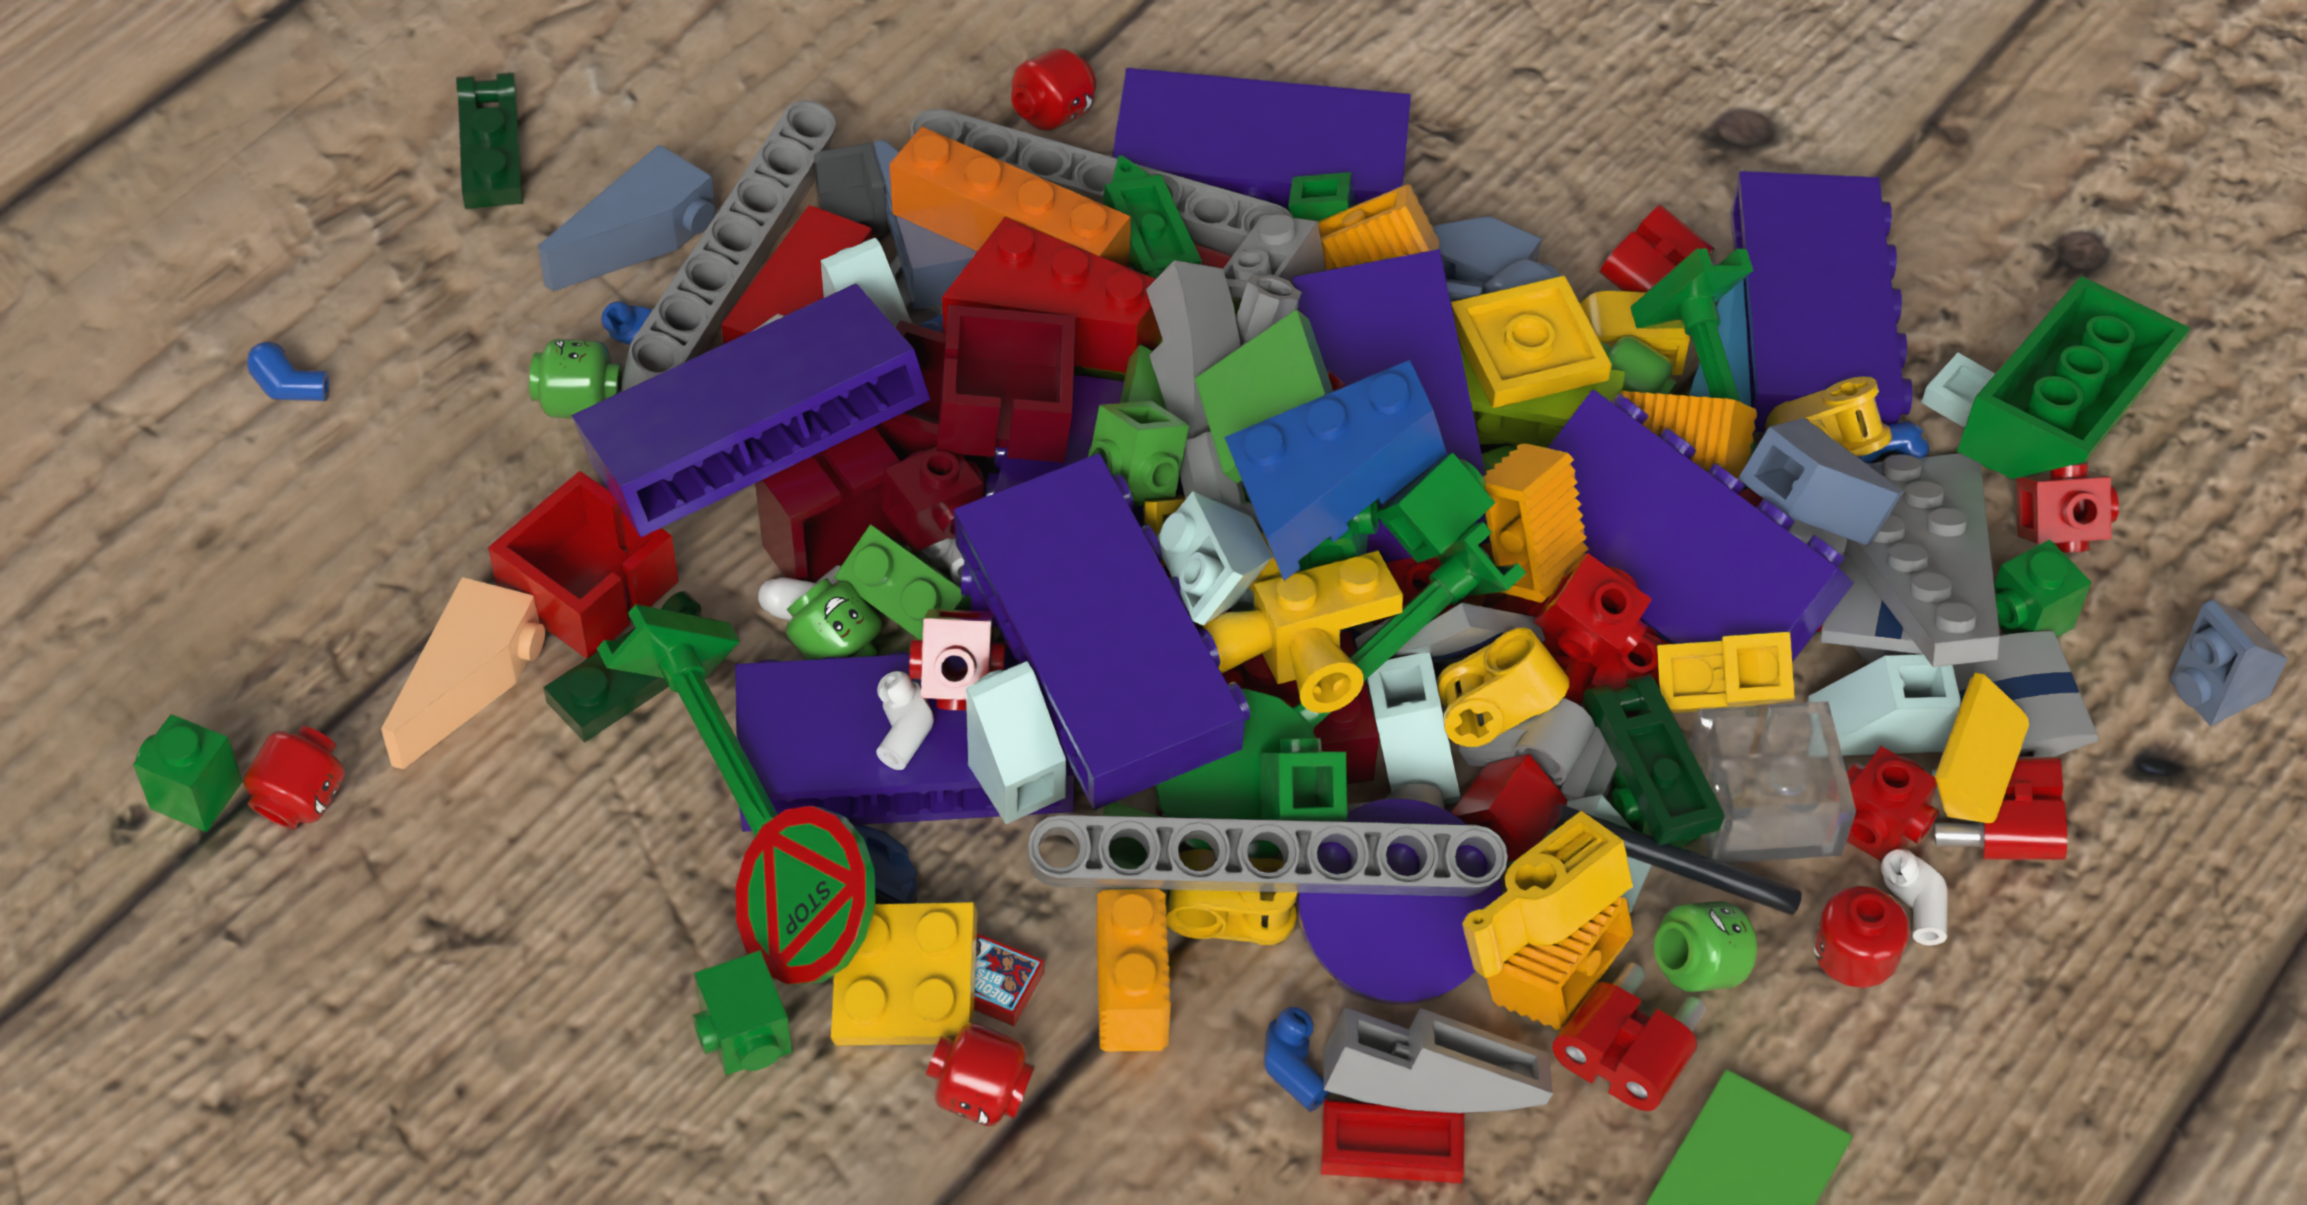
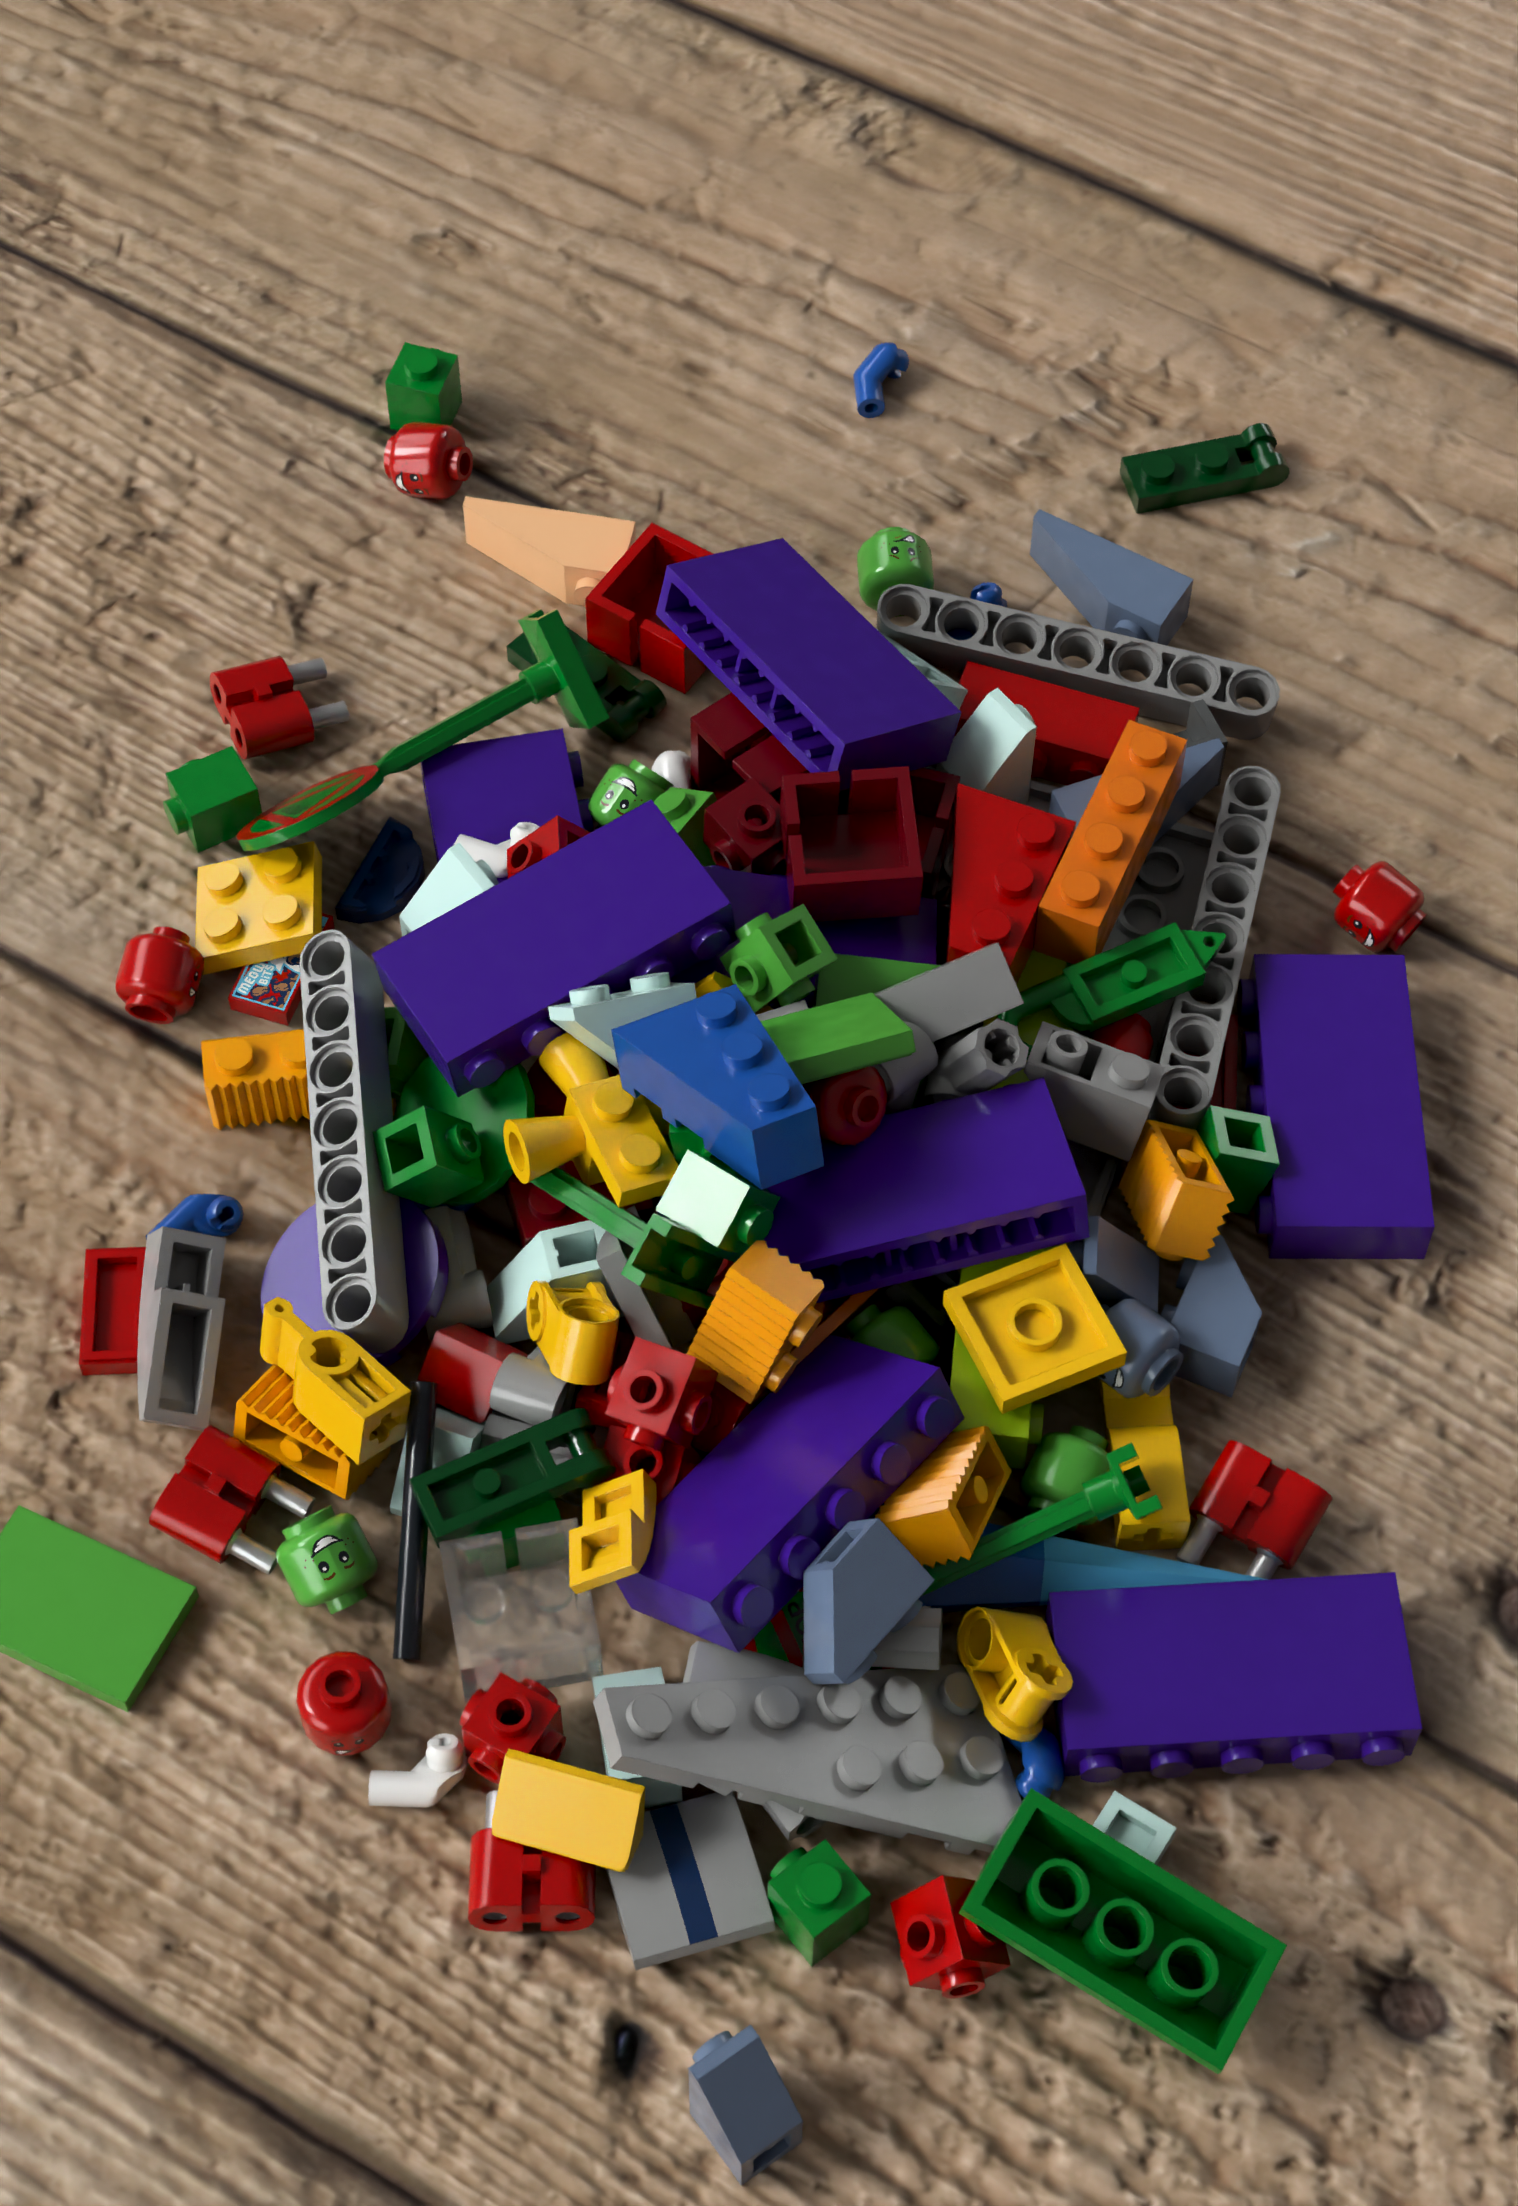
camera: 85 degrees right, 5 degrees up
none -> red piece [210,656,349,760]

